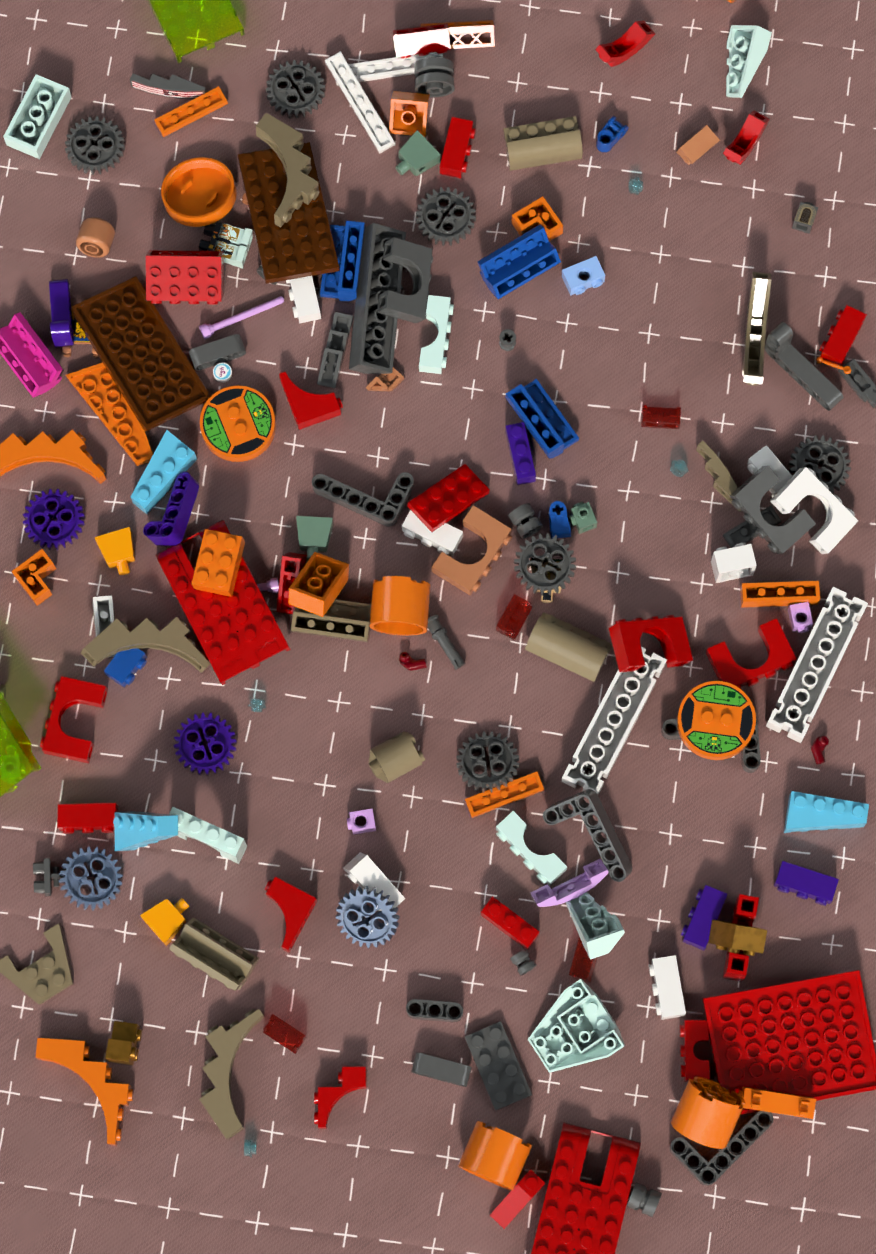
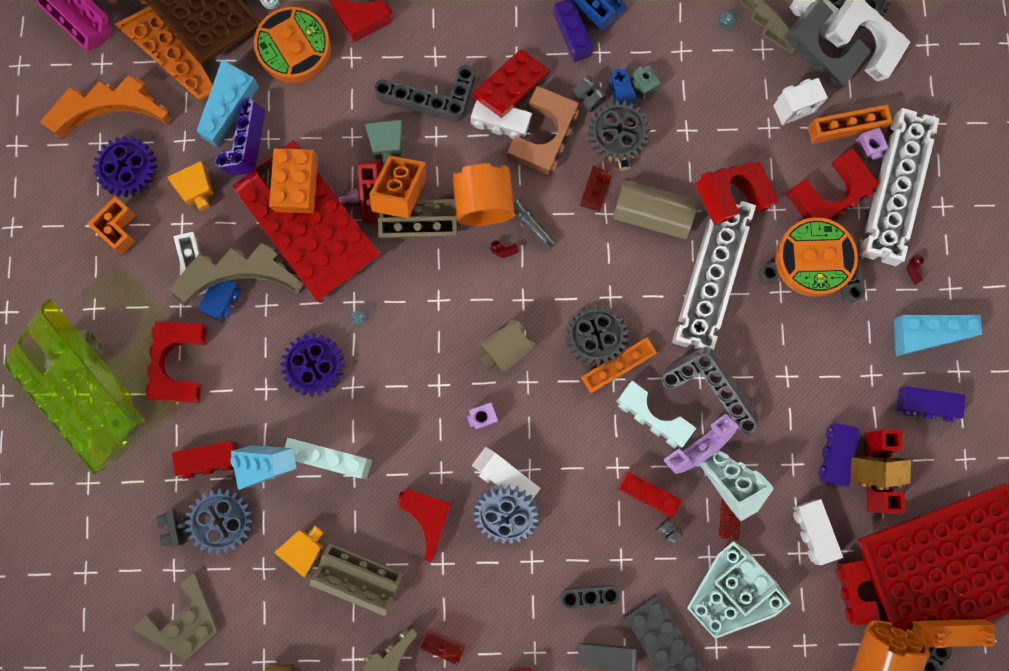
camera: 15 degrees left, 5 degrees up
dark grey tile [723,505,782,548] -> none

